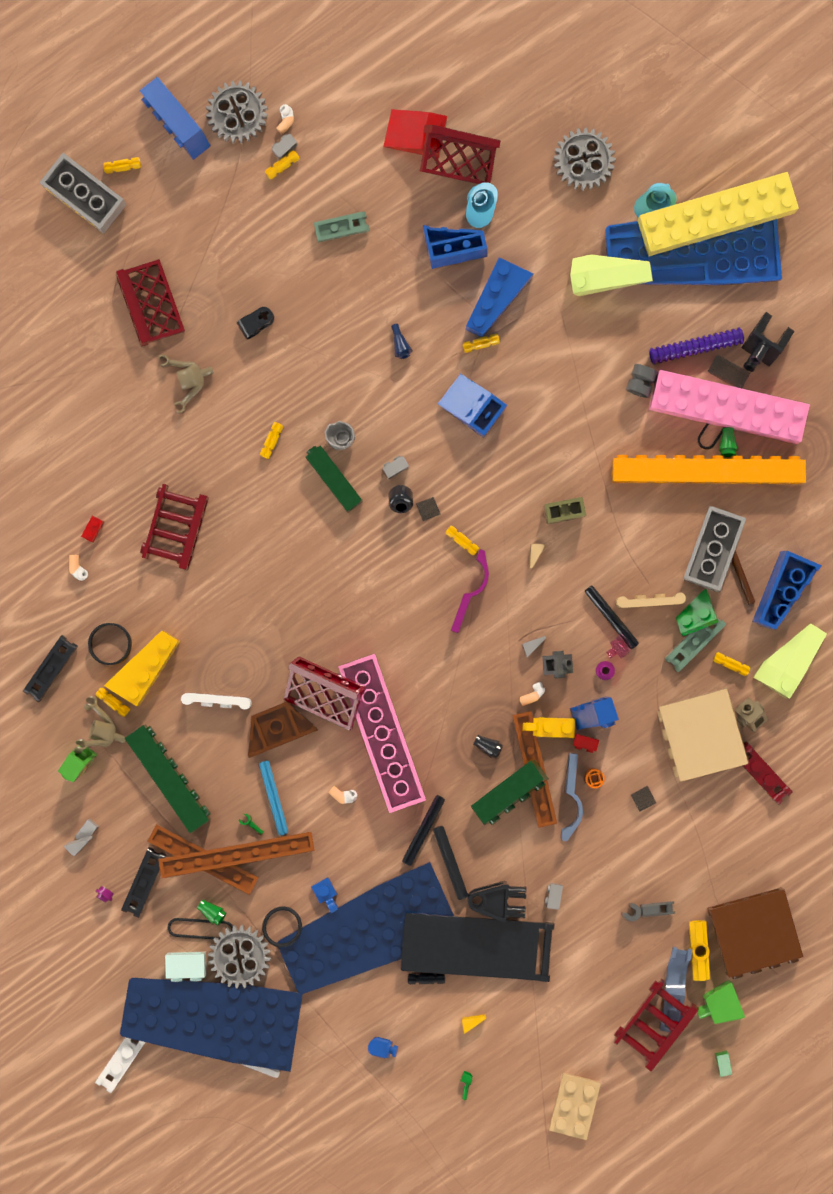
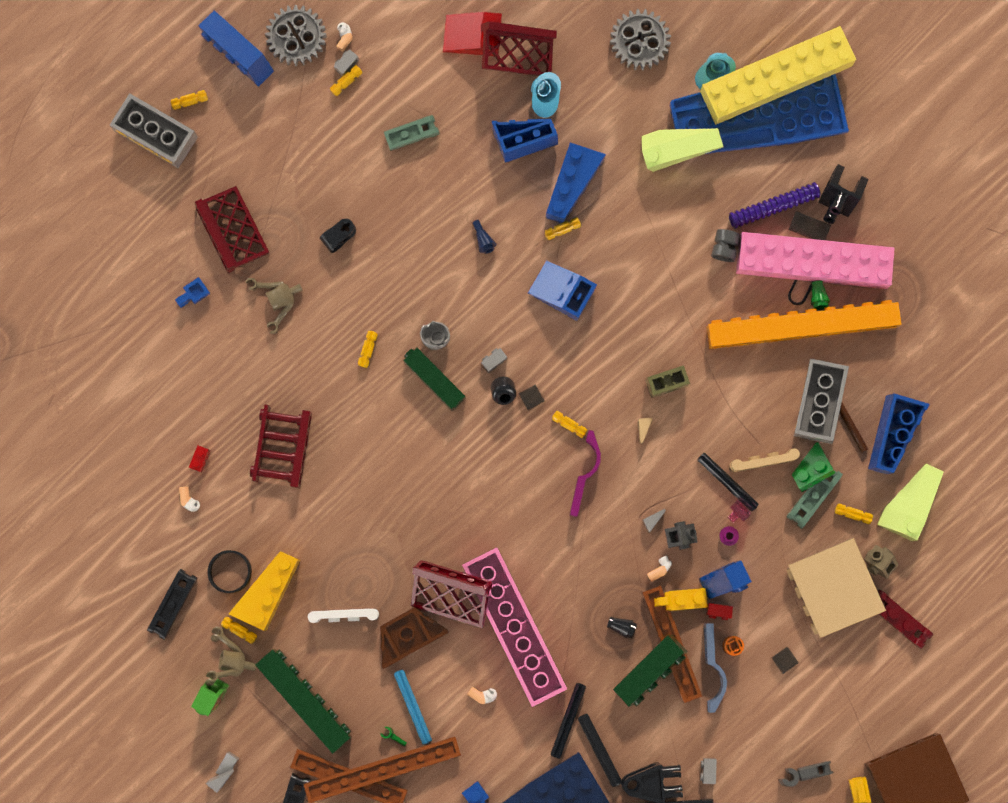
camera: 10 degrees left, 5 degrees down
none -> blue plate [175,277,210,308]

